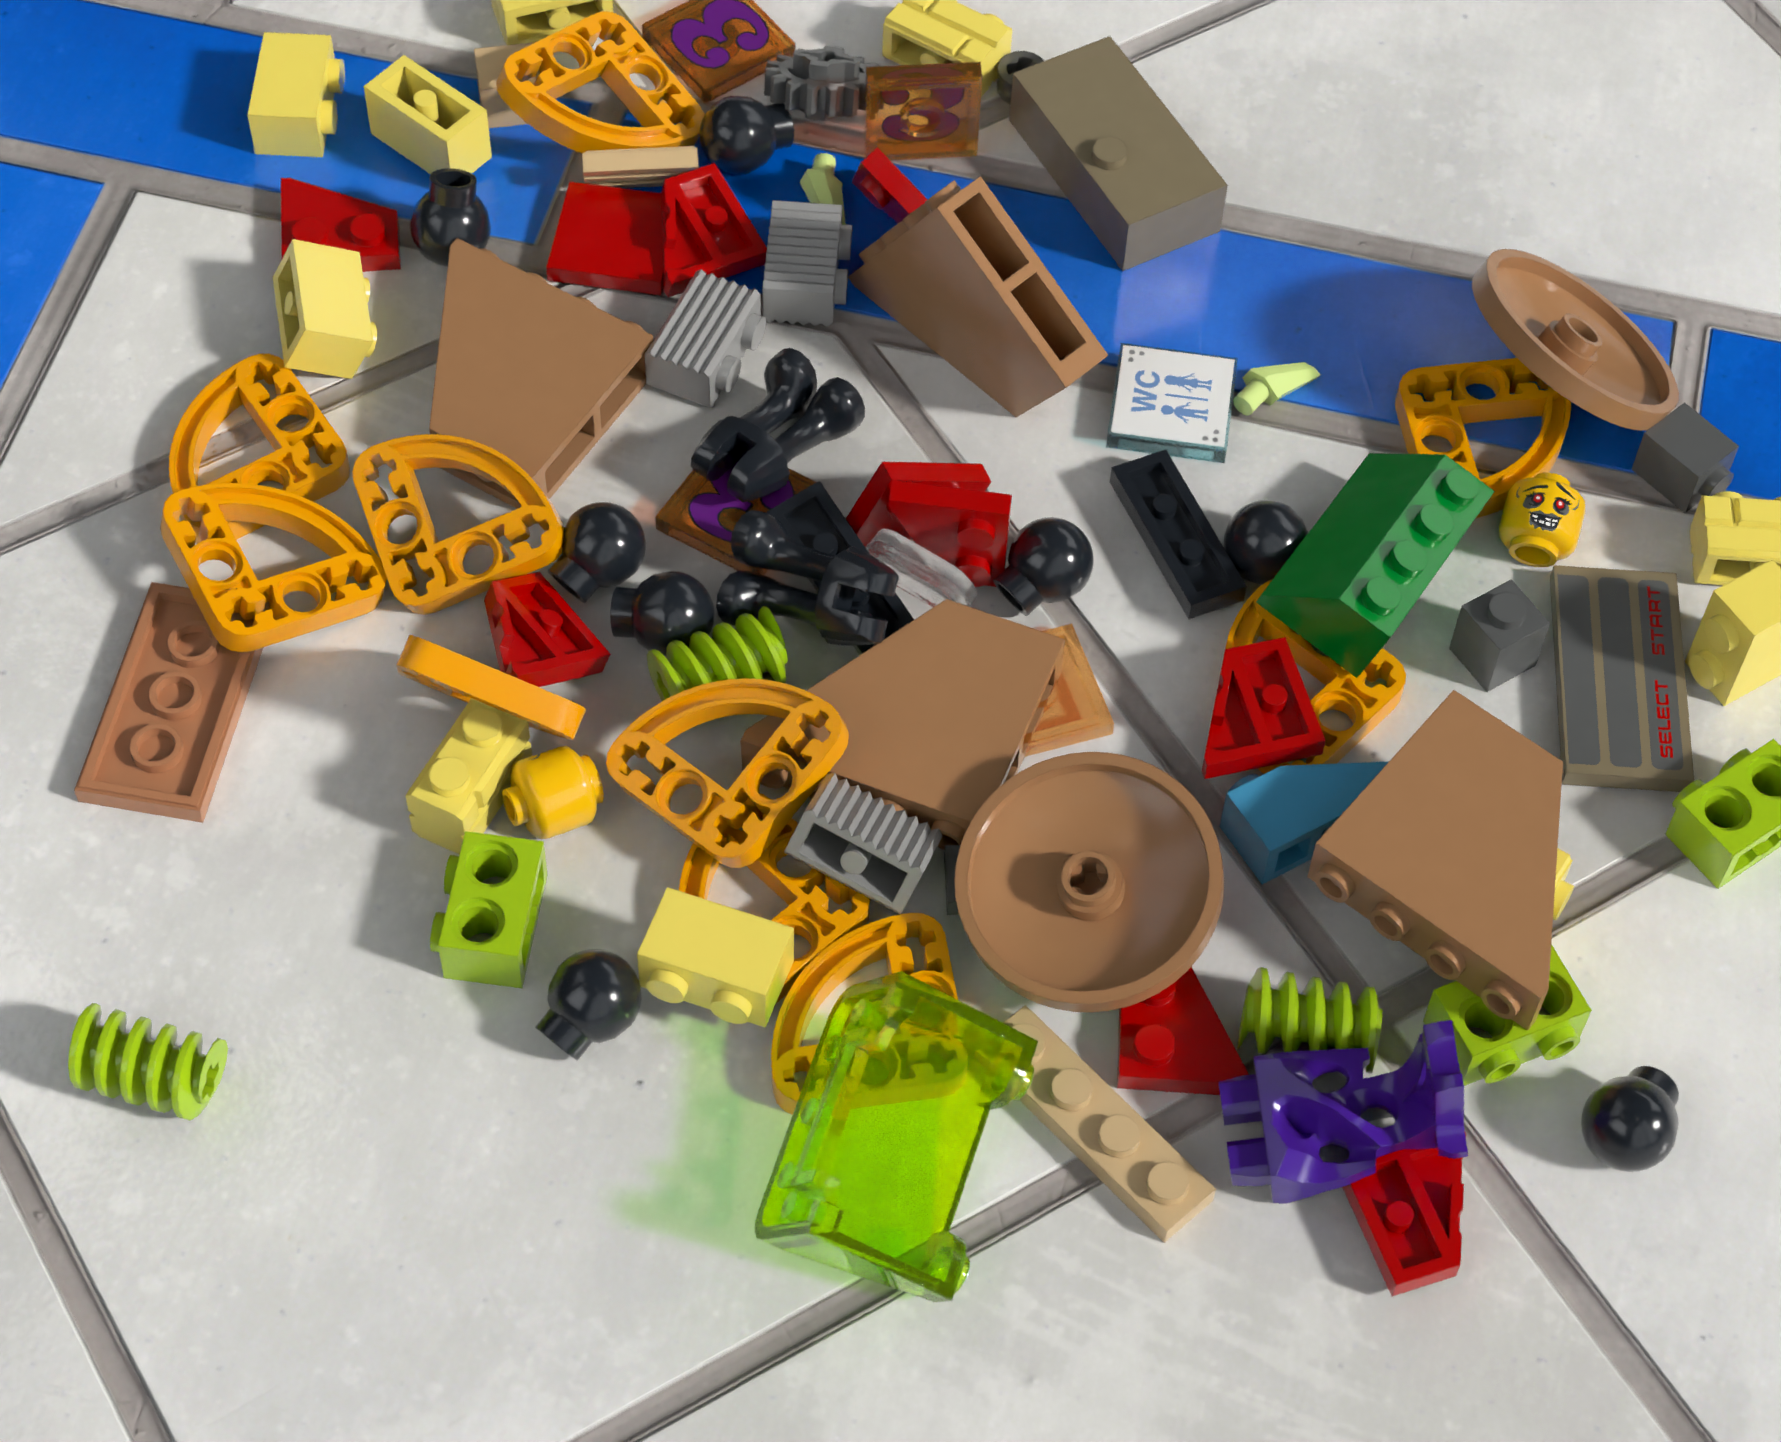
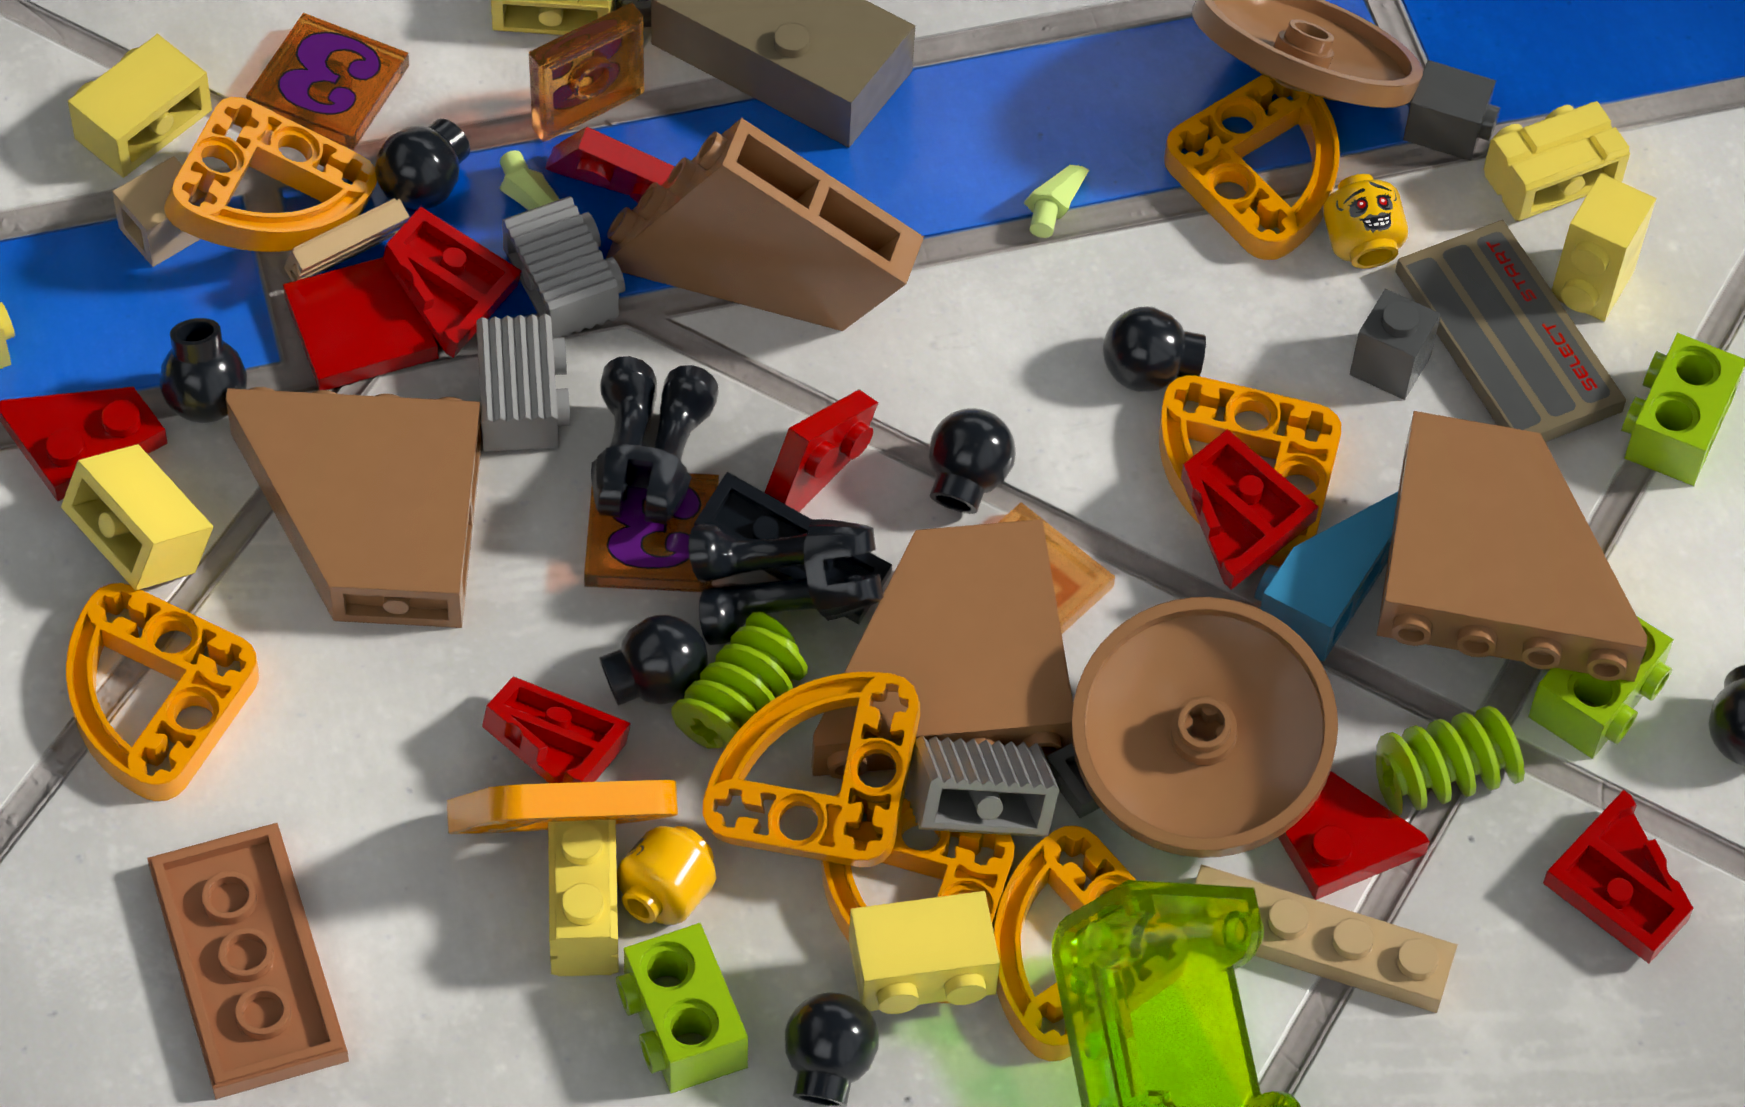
camera: 30 degrees left, 0 degrees up
light orange beam [160,483,387,652] -> none
light orange beam [352,434,564,615] -> none
light yellow brick [364,55,492,174] -> none
black piece [547,502,646,603] -> none
dark grey gear [764,46,886,121] -> none
clear tile [865,529,978,607] -> none
red wing [888,480,1012,587] -> none
white tile [1106,343,1238,463] -> none
black plate [1110,449,1247,619] -> none
dark purple hips [1219,1020,1468,1204] -> none
green slope [1256,453,1495,678] -> none

